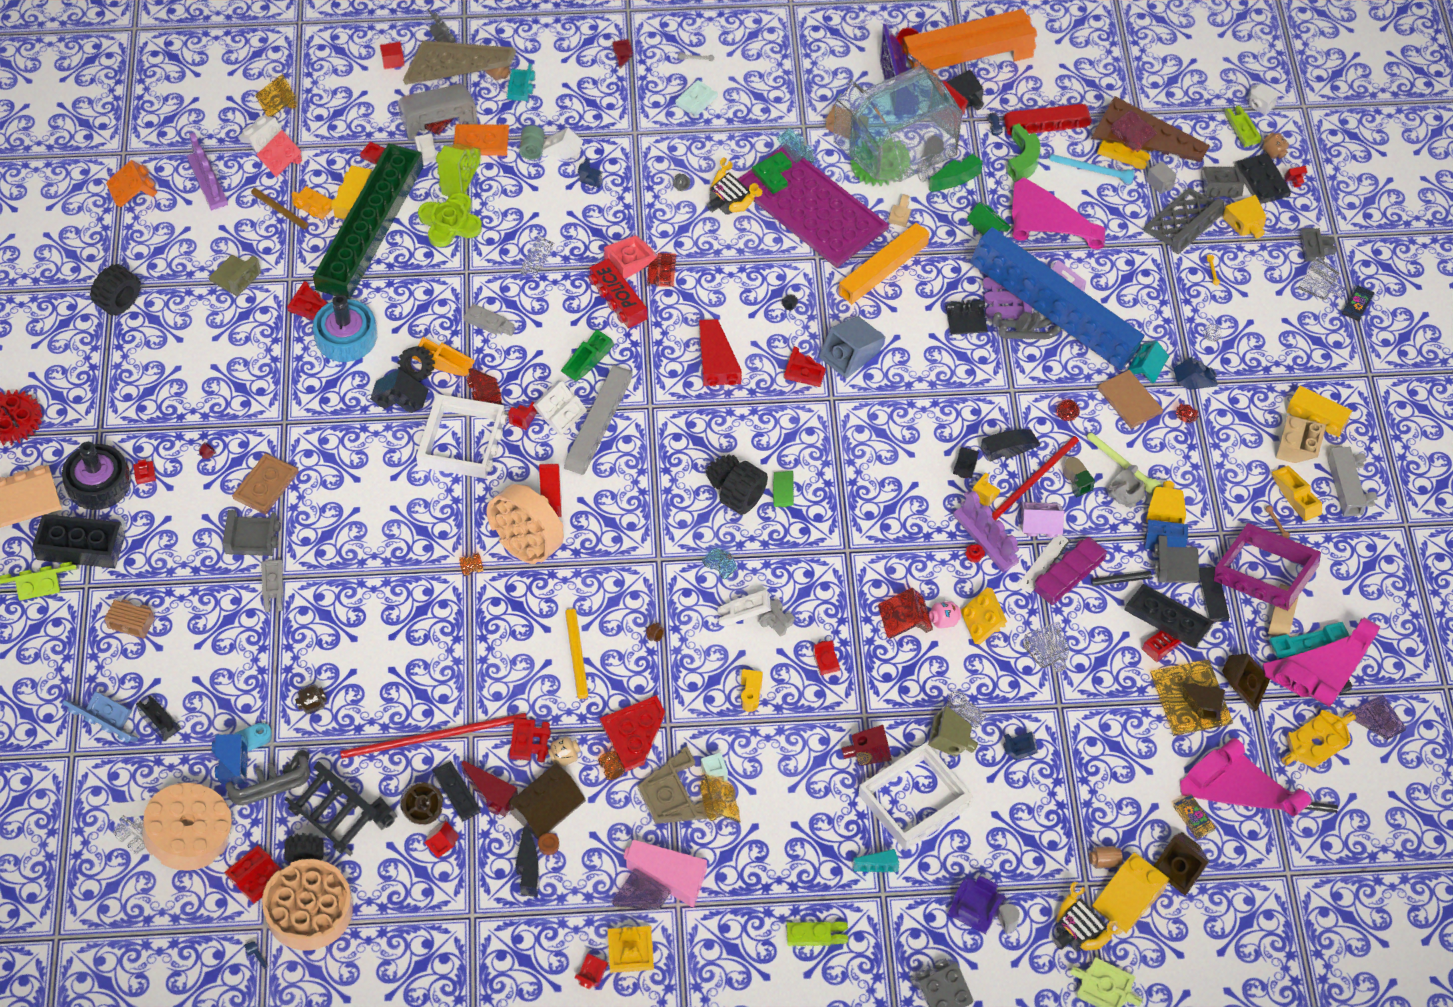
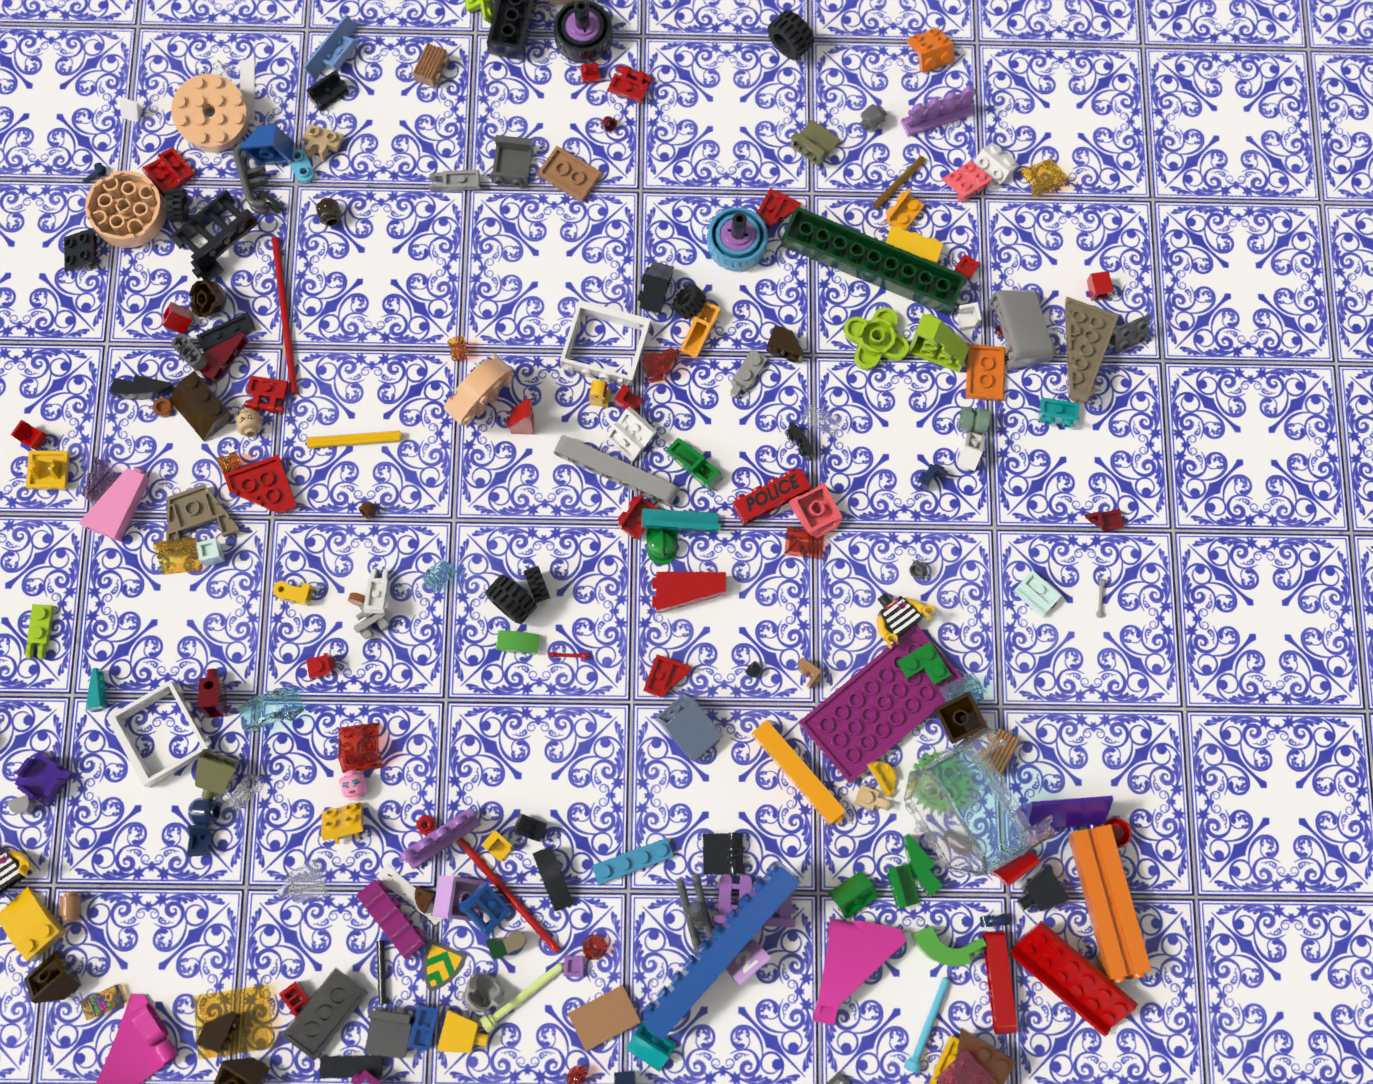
camera: 90 degrees right, 20 degrees up
none -> black hinge [64,228,98,272]
none -> white slope [120,98,143,122]
none -> dark grey beam [172,334,207,371]
none -> dark blue head [188,799,221,825]
none -> clear light blue piece [237,687,304,732]
none -> tan plate [302,124,344,162]
none -> dark orange tile [348,592,365,607]
none -> reddish brown tile [414,886,435,914]
none -> sticker [423,939,467,992]
none -> blue plate [458,881,512,936]
none -> red hinge [548,652,589,660]
none -> medium lavender tile [563,955,585,977]
none -> yellow leg [589,380,611,408]
none -> dark azure plate [592,838,674,885]
none -> red plate [608,65,653,103]
none -> red bracket [618,493,659,541]
none -> teal fence [641,508,721,533]
none -> green piece [647,529,677,565]
none -> dark brown slope [766,325,804,363]
none -> black slope [786,422,814,461]
none -> medium nougat bracket [797,657,822,689]
none -> dark grey head [860,104,887,131]
none -> yellow plate [867,761,897,797]
none -> green panel [886,864,920,909]
none -> dark brown slope [934,691,988,744]
none -> red bracket [1010,921,1138,1037]

